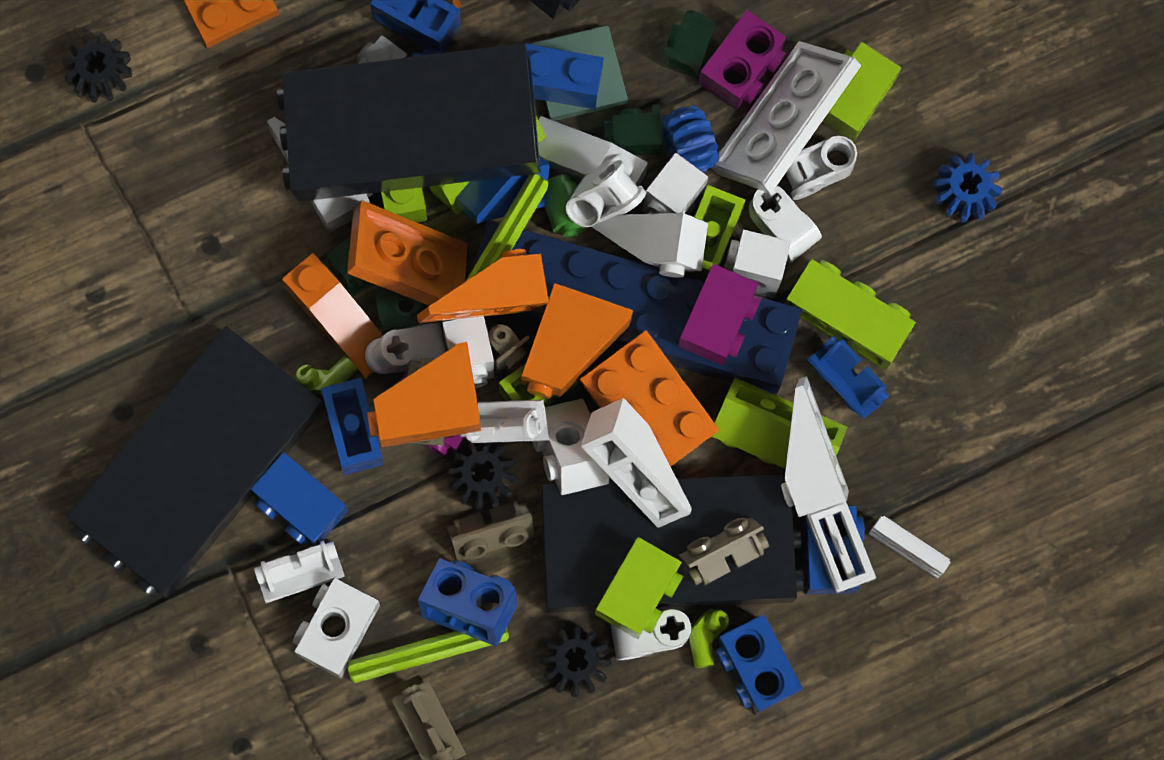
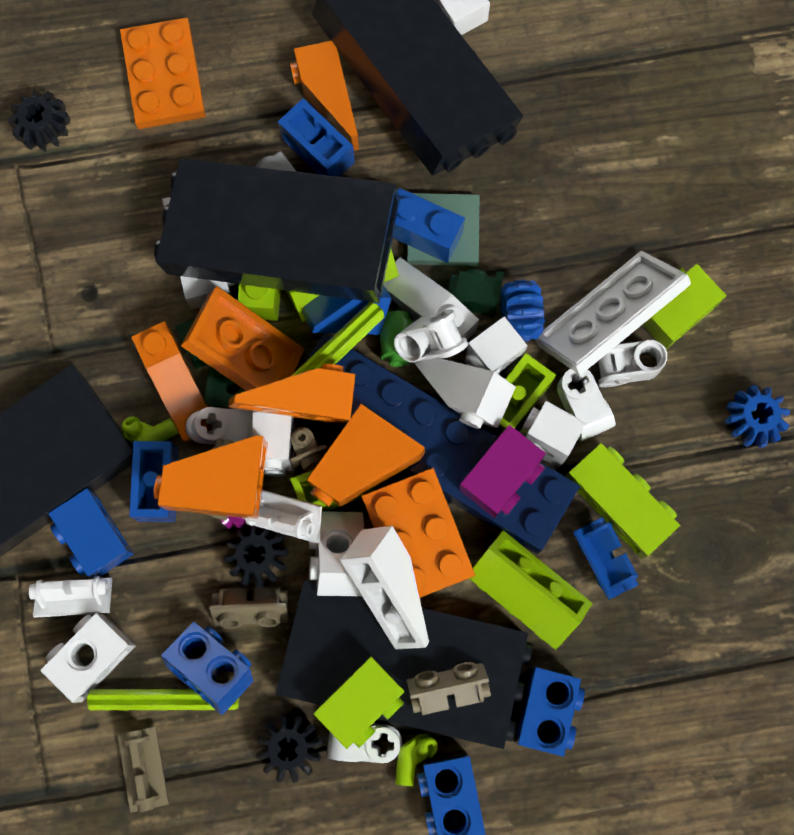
camera: 25 degrees right, 0 degrees up
clear green brick [660,10,716,78] -> none
magenta brick [698,10,786,110] -> none
white slope [781,376,849,517] -> none
white tile [806,502,876,594] -> none
white tile [869,516,951,579] -> none

